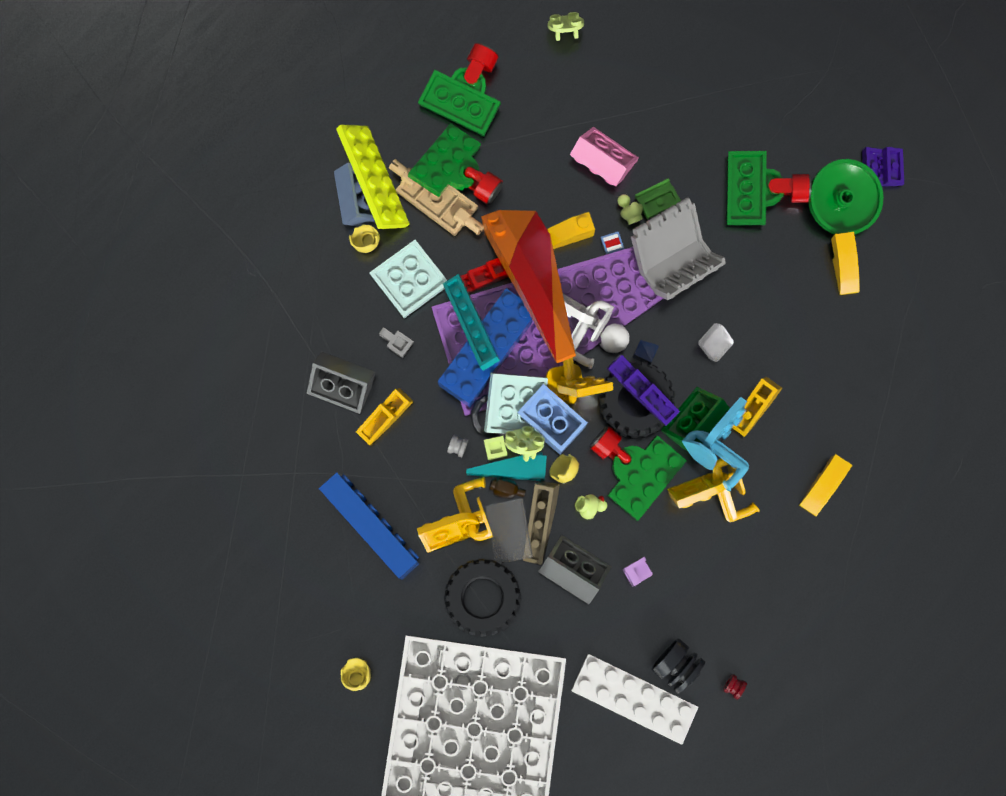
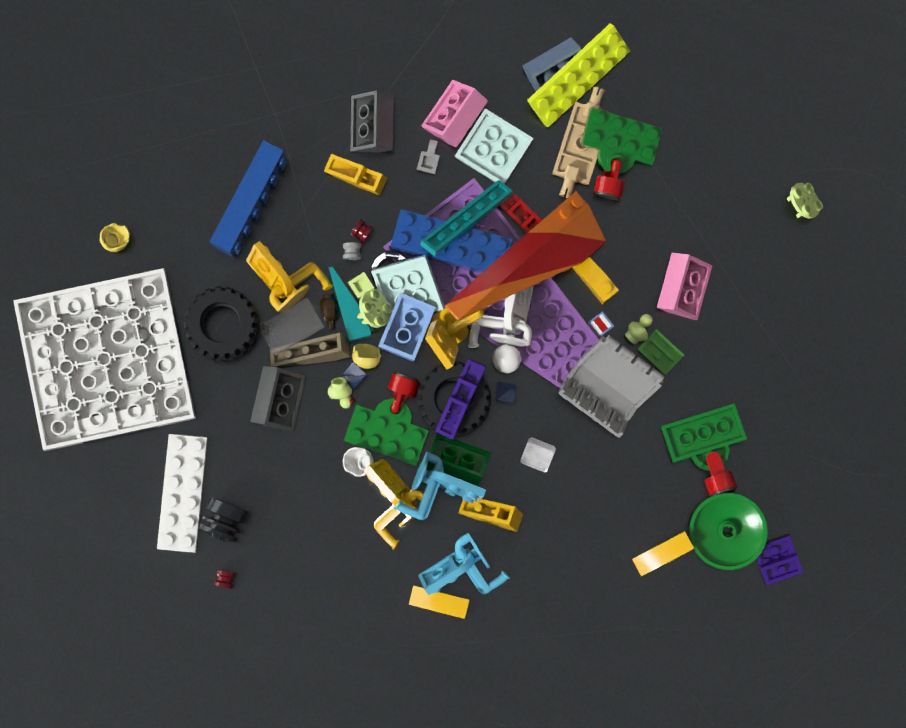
camera: 75 degrees right, 5 degrees up
light yellow hair [349,225,380,253] -> none
green plate [418,43,501,136] -> none
lavender panel [622,557,652,587] -> none
none -> dark blue slope [341,362,368,389]
none -> white hair [342,447,374,477]
none -> dark red wheel [351,219,374,243]
none -> medium azure plate [418,533,511,596]
none -> bright pink slope [421,80,488,147]

